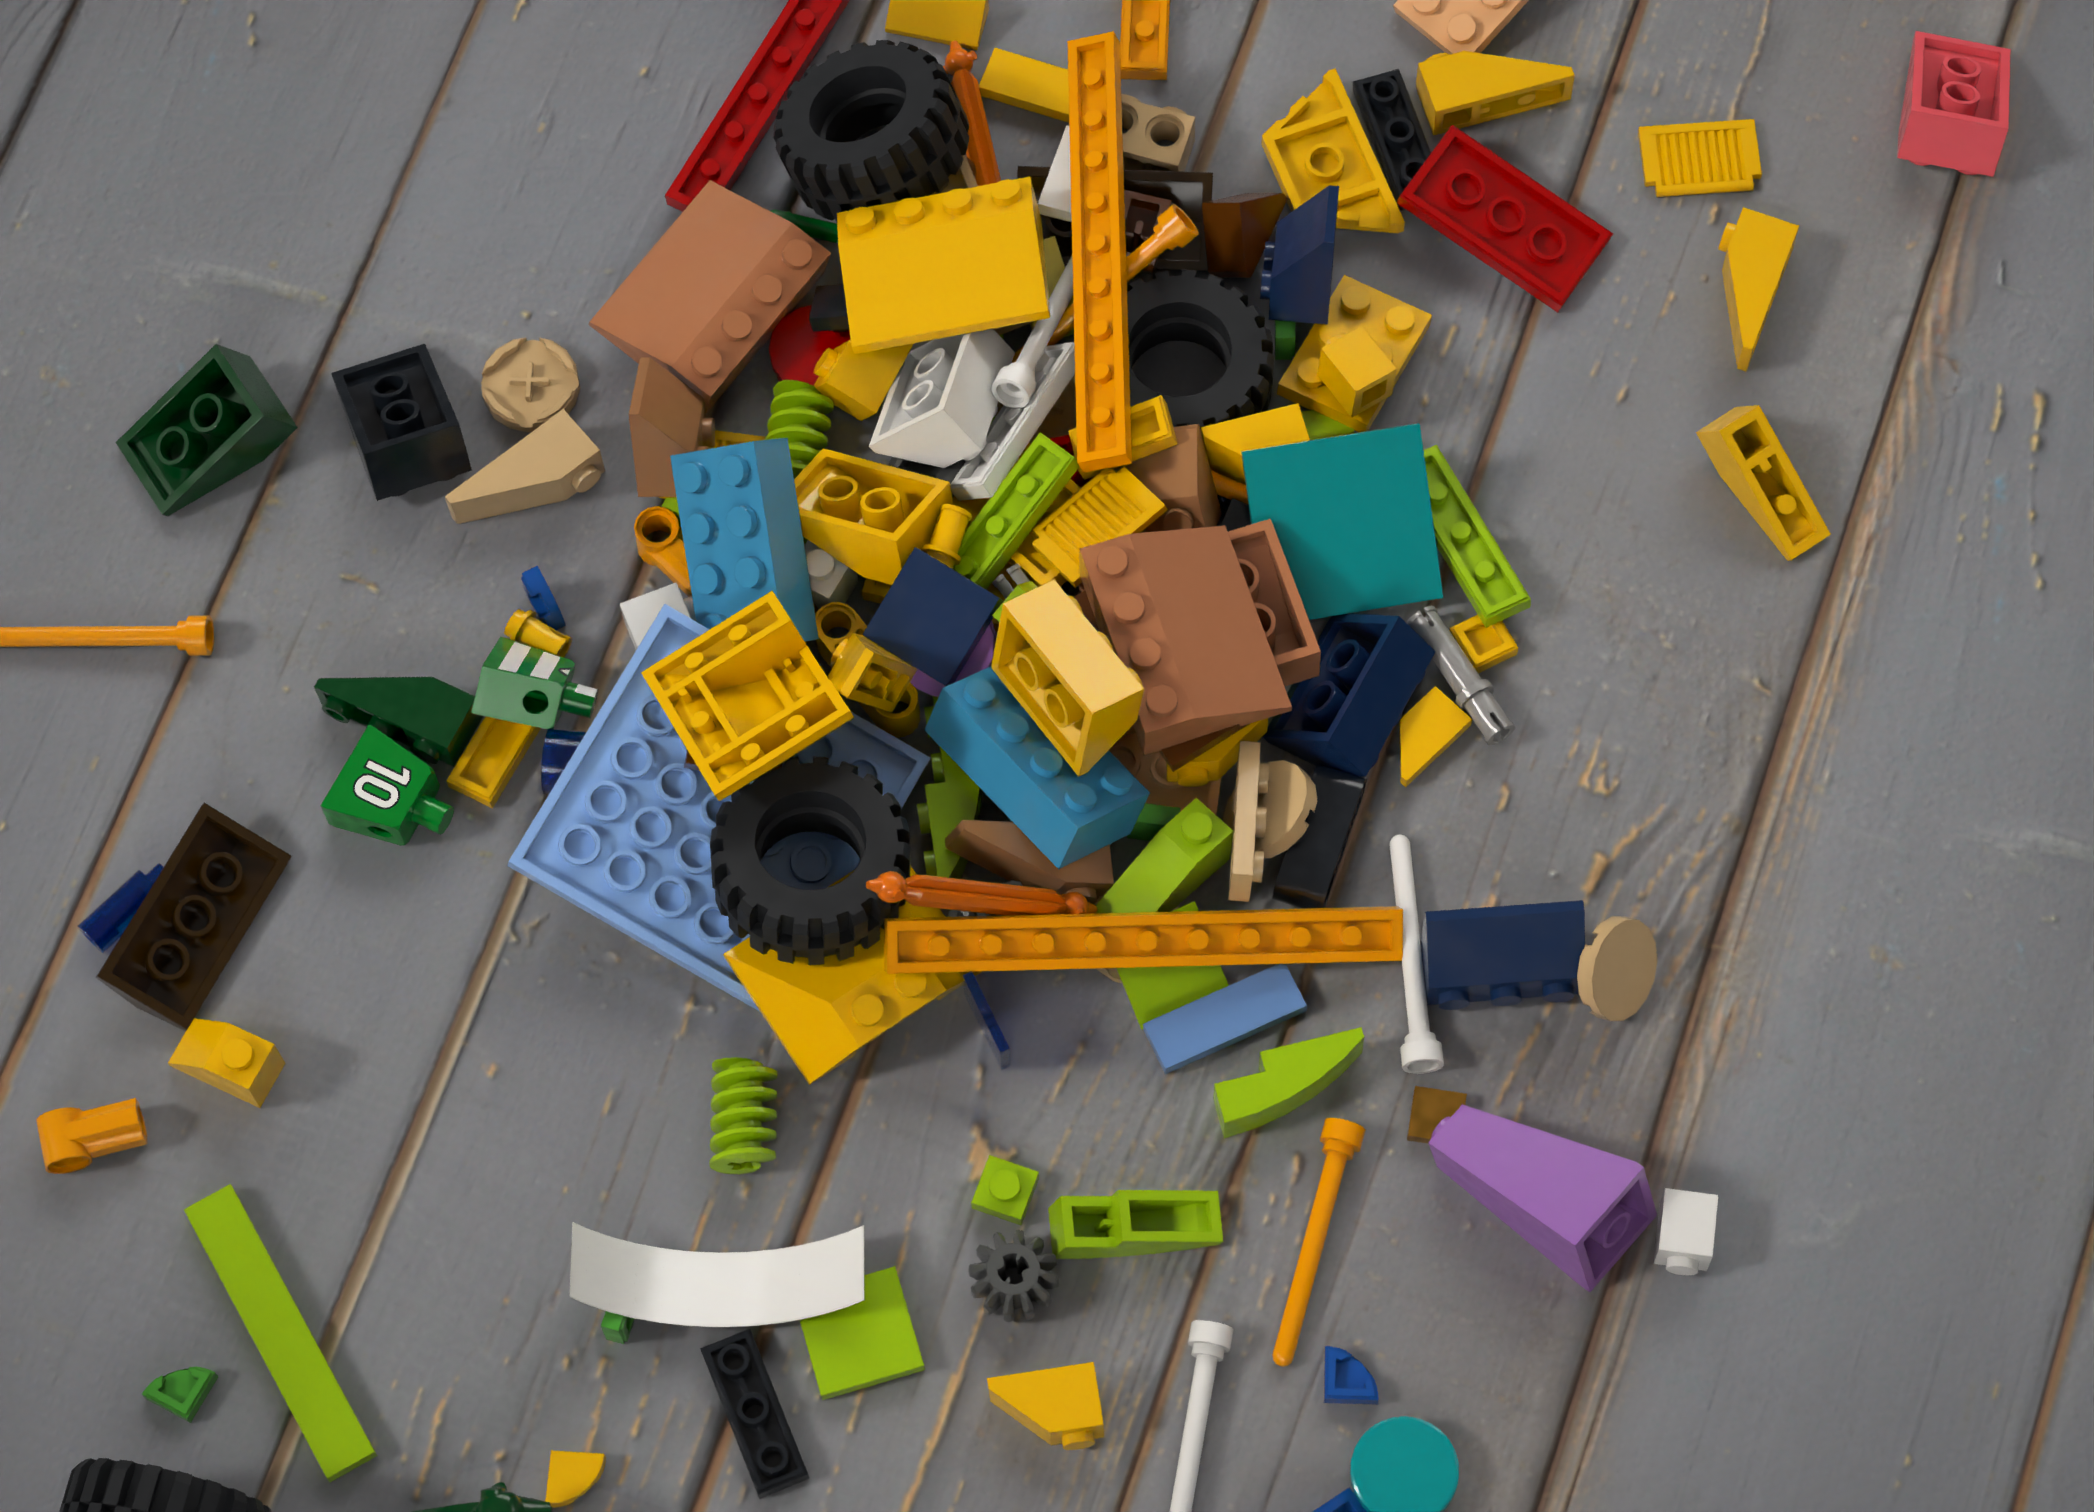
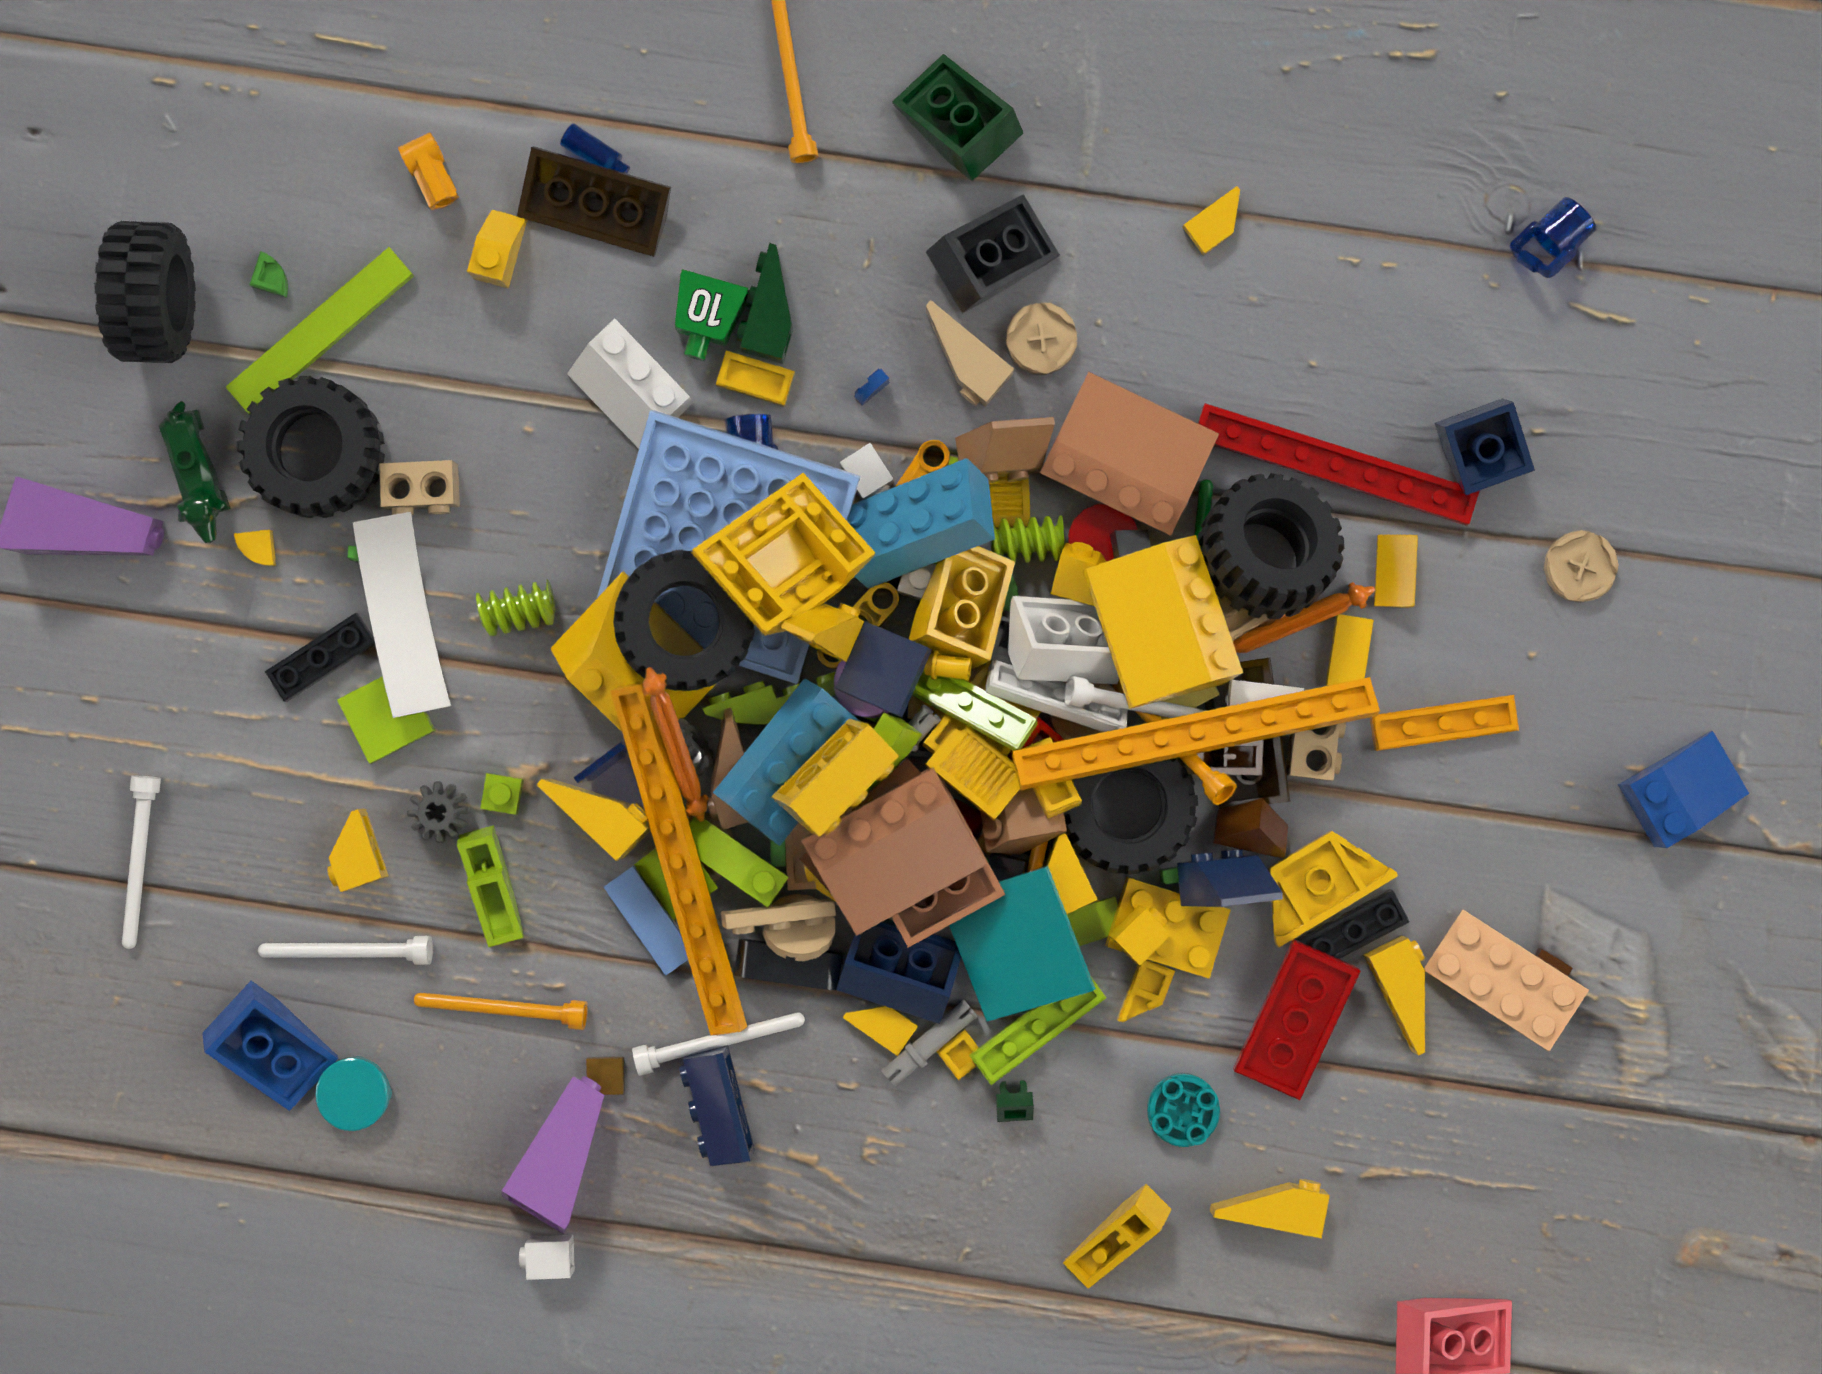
camera: 75 degrees right, 20 degrees up
green torso [471,636,598,729] -> none
yellow pin [504,609,572,657] -> none
lime slope [1213,1027,1364,1138] -> none
blue tile [1324,1346,1379,1405] -> none
tan tile [1577,916,1657,1021] -> none
yellow window [1638,119,1762,197] -> none
none -> black tyre [237,376,385,518]
none -> tan brick [379,460,460,515]
none -> yellow slope [536,779,651,861]
none -> white slope [567,318,693,449]
none -> dark green tile [996,1080,1034,1122]
none -> yellow tile [1117,959,1175,1022]
none -> teal tile [1147,1073,1220,1147]
none -> yellow tile [1183,186,1240,256]

